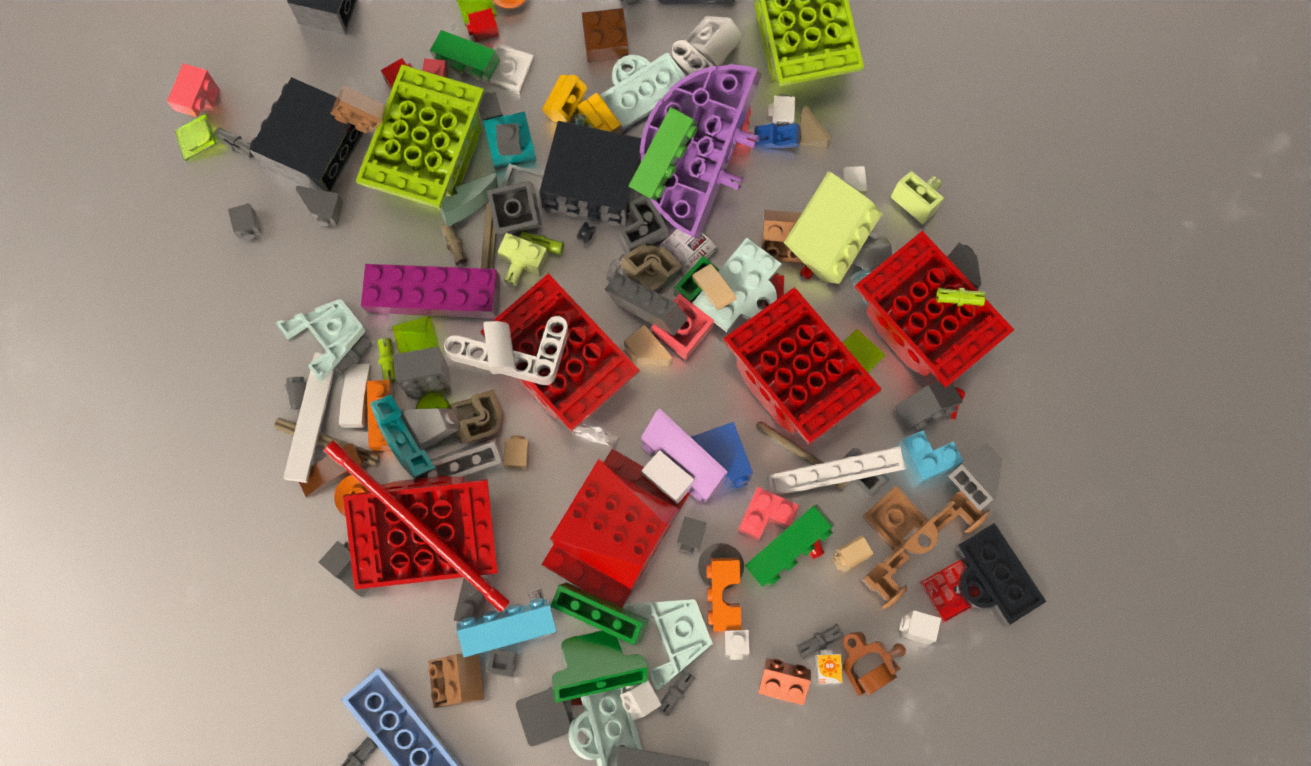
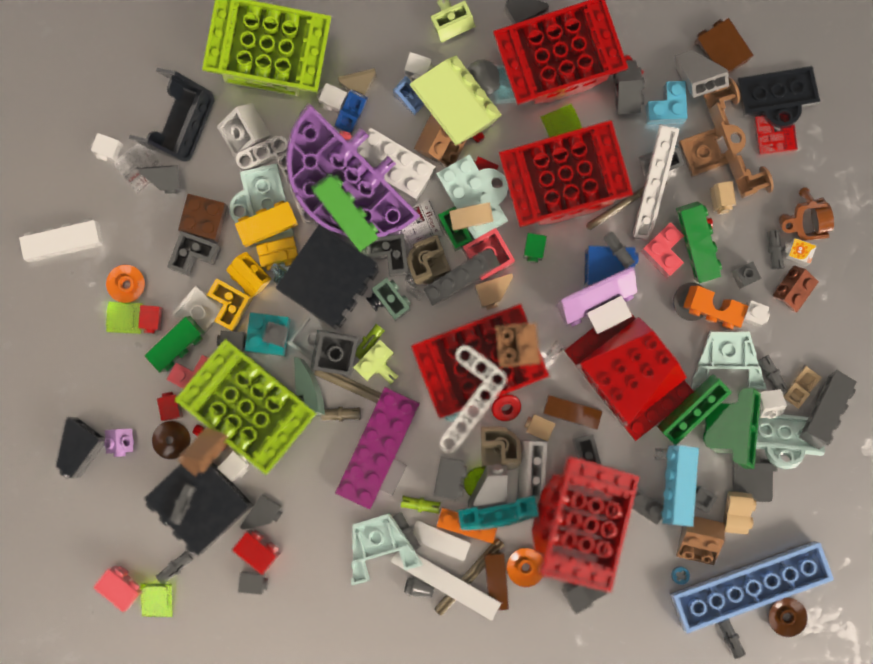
camera: 70 degrees left, 10 degrees up
red piece [323,440,510,612] -> none
clear neon green piece [392,315,439,353] -> none
white brick [483,321,516,375] -> none
dark grey brick [676,516,707,554] -> none
white brick [898,610,941,644] -> none
lime pin [936,288,985,306] -> none
none -> lavender brick [104,429,134,457]
none -> reddish brown dish [152,421,191,459]
none -> dark grey brick [167,231,220,276]
none -> dark grey pin [169,483,196,525]
none -> yellow brick [207,278,252,331]
none -> white brick [218,451,249,481]
none -> red brick [231,529,281,575]
none -> yellow brick [235,201,299,247]
none -> white brick [357,127,436,202]
none -> sand green brick [372,278,411,321]
none -> medium blue slope [393,76,425,115]
none -> red piece [491,394,521,421]
none -> medium nougat slope [496,323,540,367]
none -> green brick [523,233,547,263]
none -> reddish brown slope [543,395,603,430]
none -> dark grey brick [572,434,602,466]
none -> dark grey axle [604,232,635,269]
none -> dark azure bush [671,567,690,585]
none -> reddish brown panel [694,18,754,74]
none -> tan brick [723,491,756,535]
none -> dark grey brick [731,261,762,289]
none -> tan slope [784,365,822,409]

